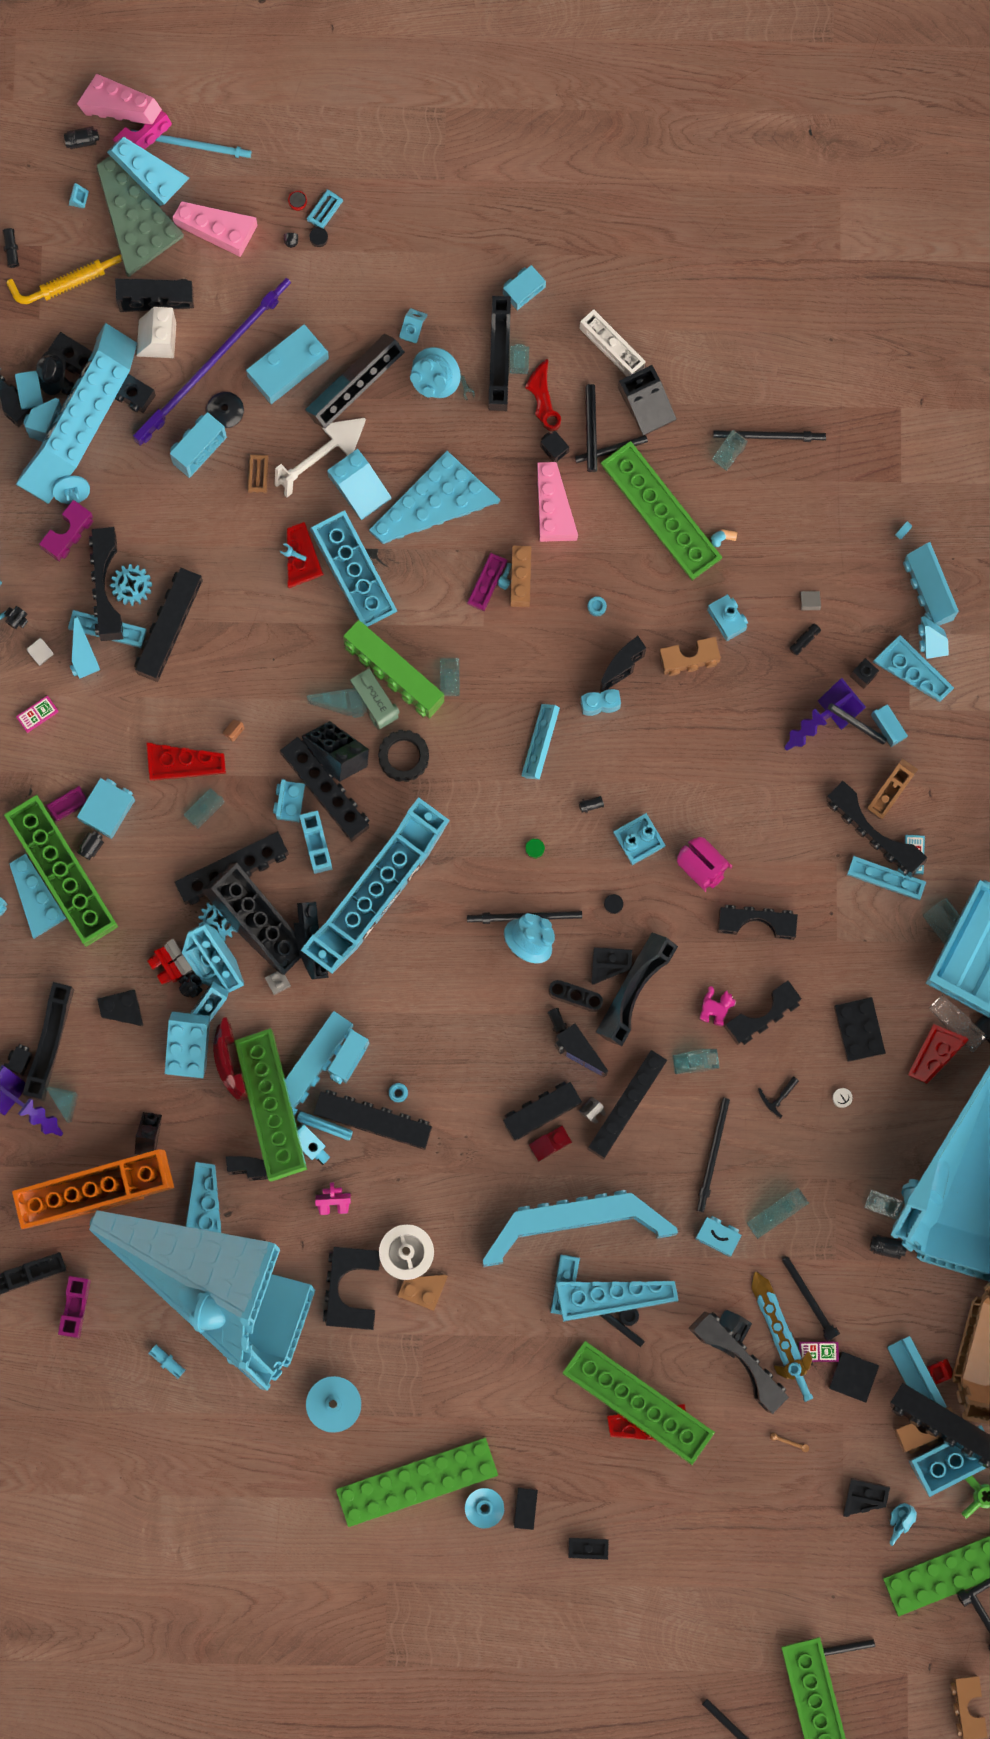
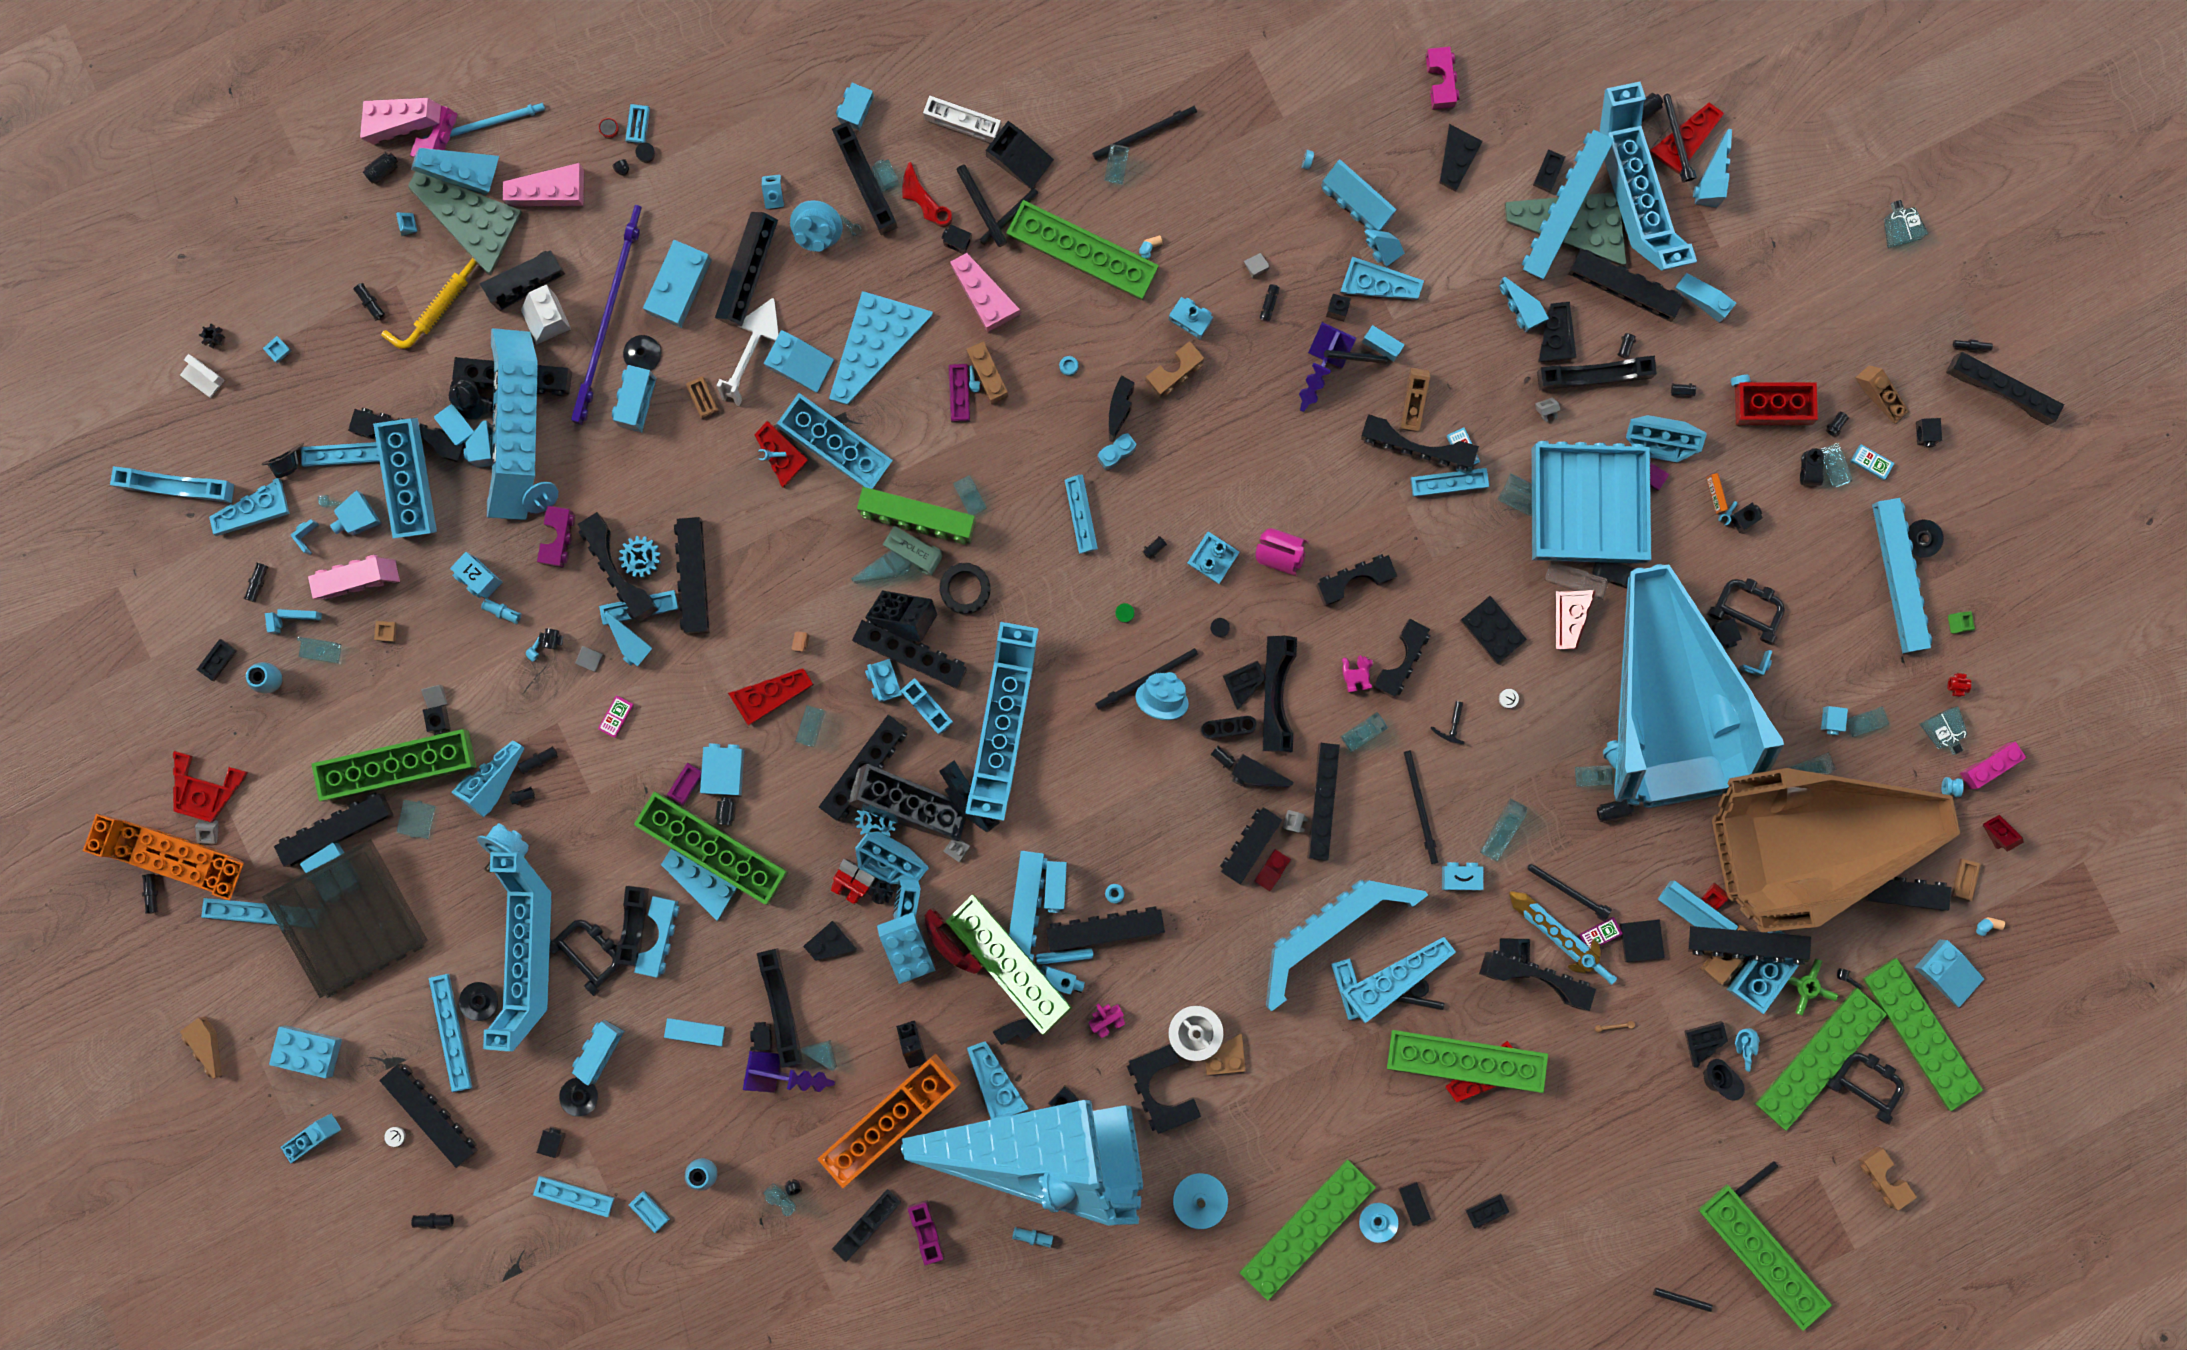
camera: 25 degrees left, 5 degrees up
none -> black piece [1703,1059,1745,1101]

